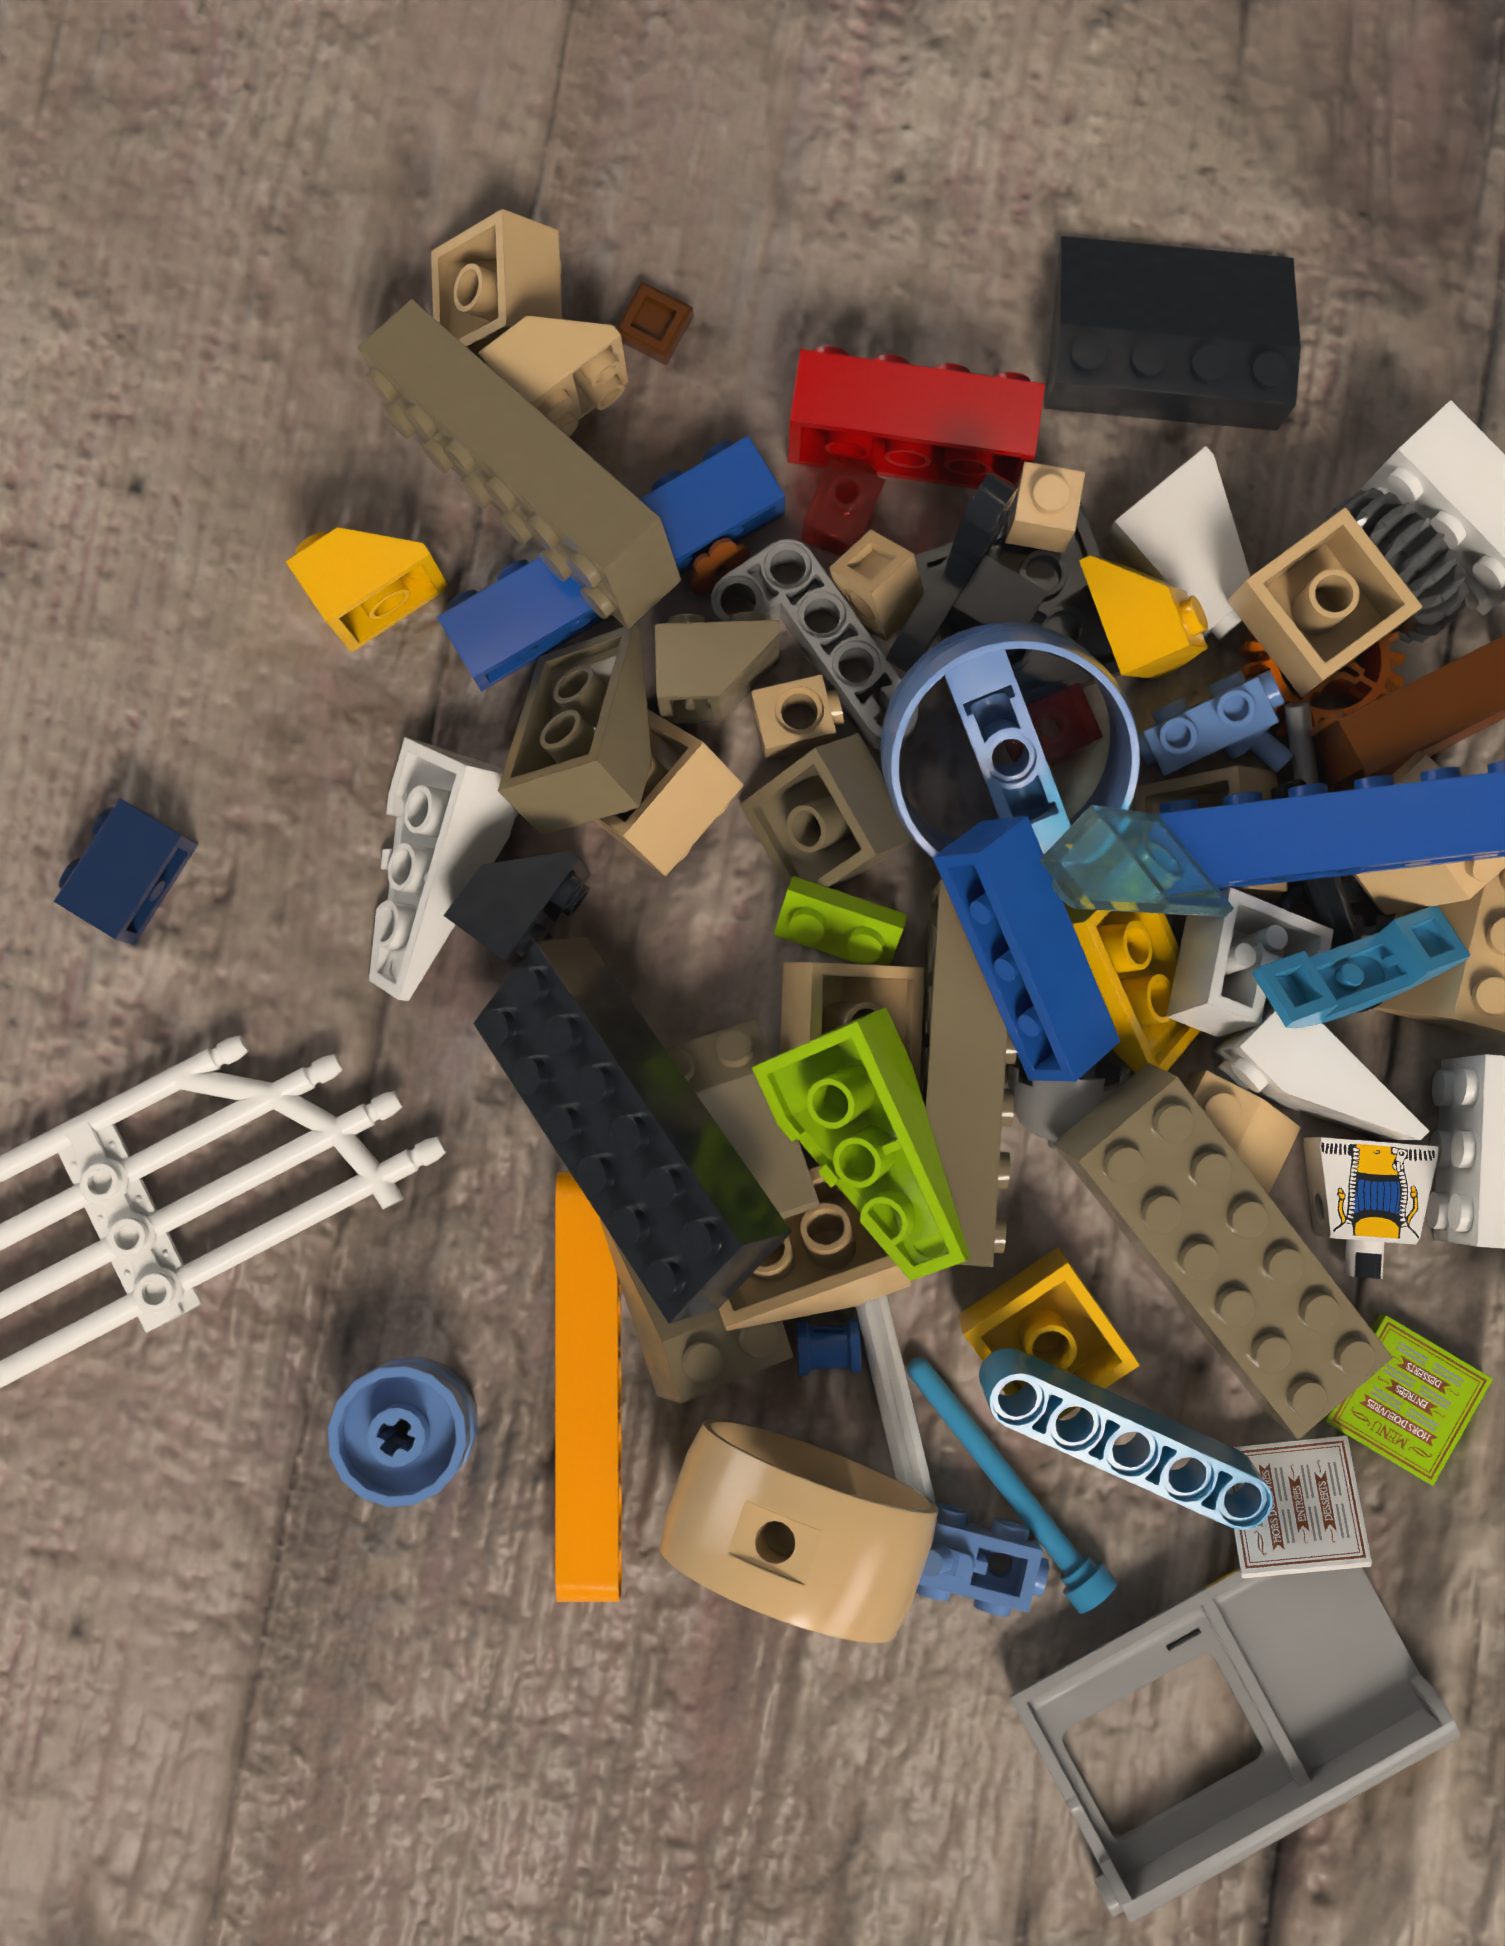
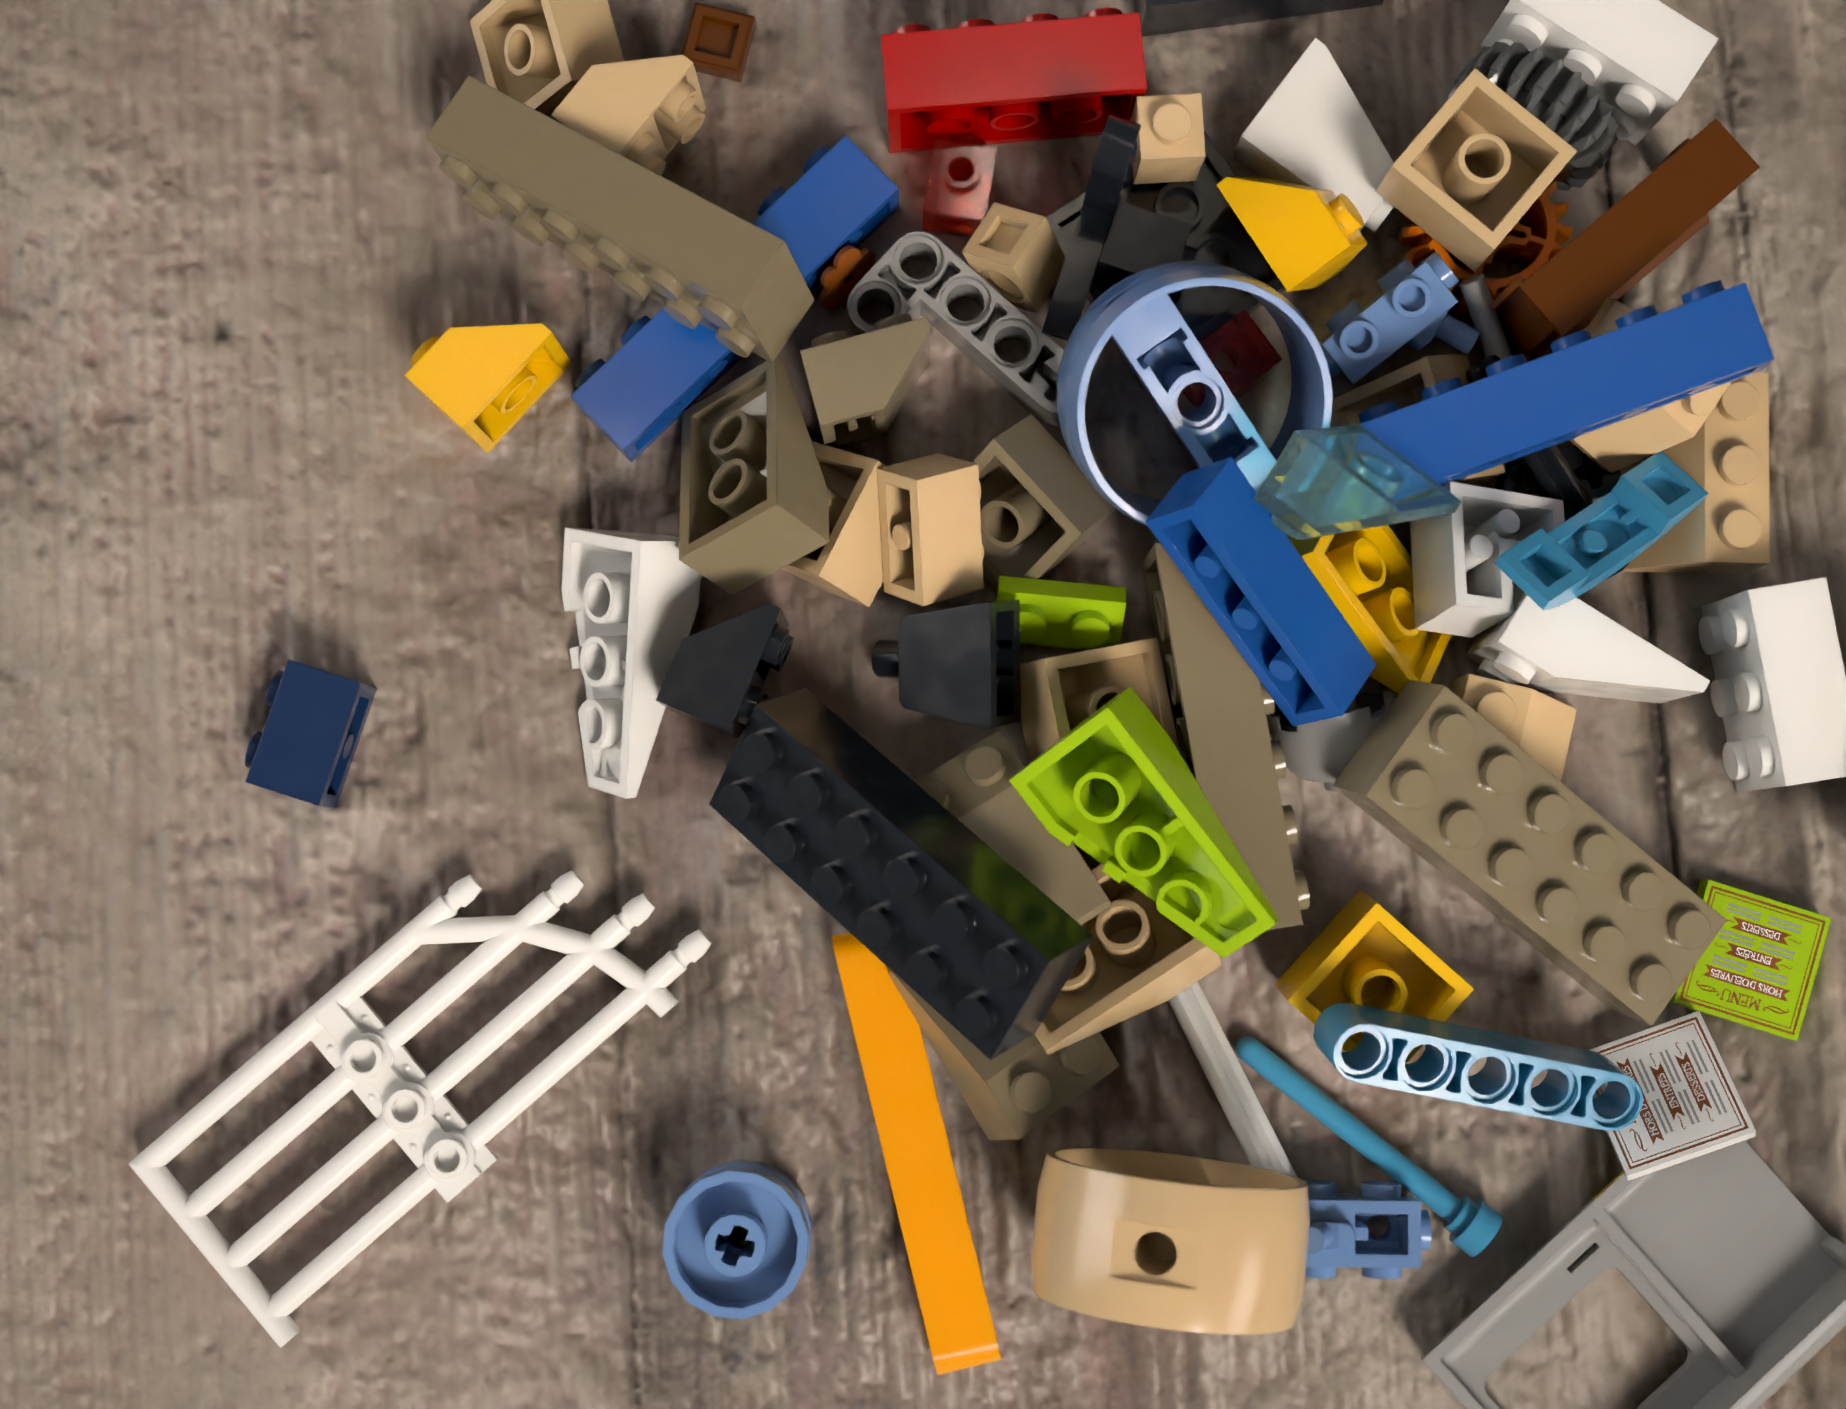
camera: 15 degrees left, 0 degrees up
tan brick [751,674,844,761] -> none
blue bush [796,1318,861,1376] -> none
torso [1303,1137,1439,1279] -> none
none -> black torso [871,599,1020,728]
none -> tan brick [877,453,984,606]

